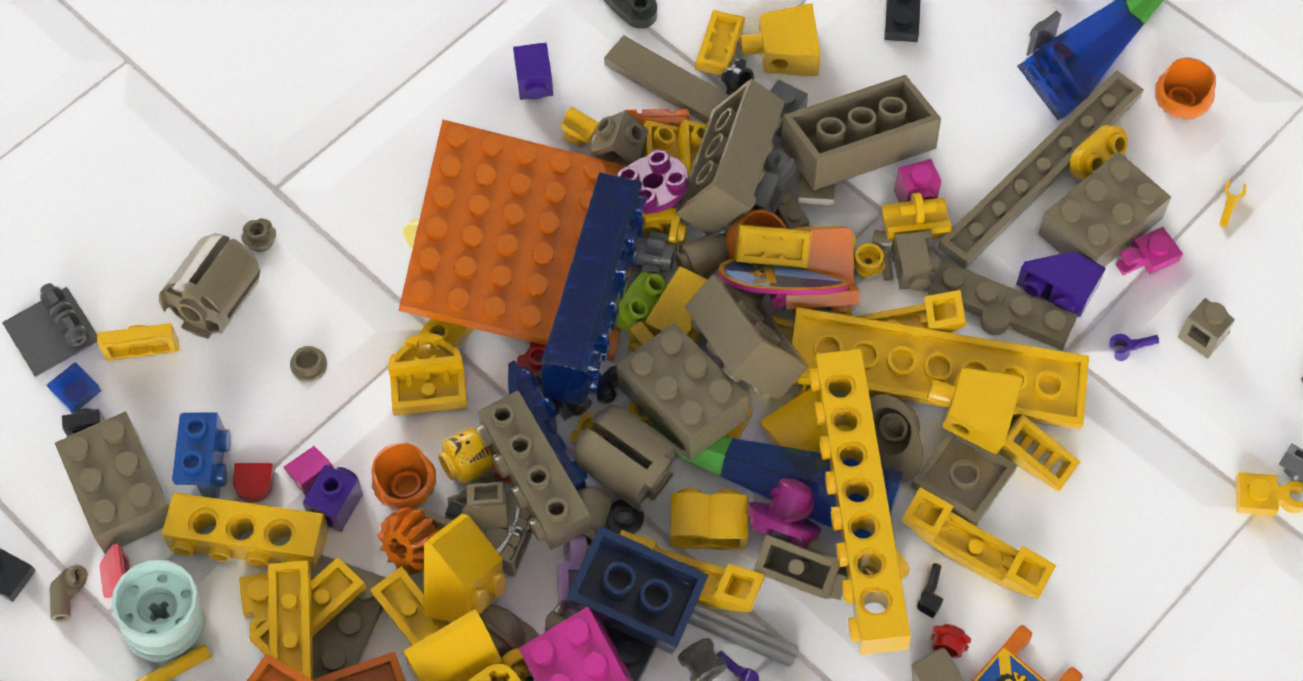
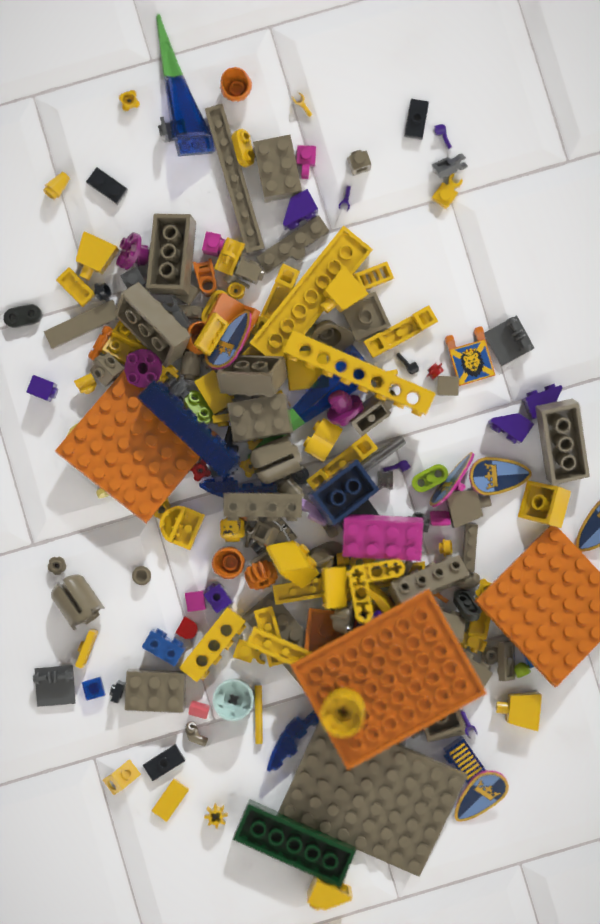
camera: 60 degrees left, 25 degrees up
none -> magenta plate [116,232,150,270]
none -> orange piece [193,258,217,297]

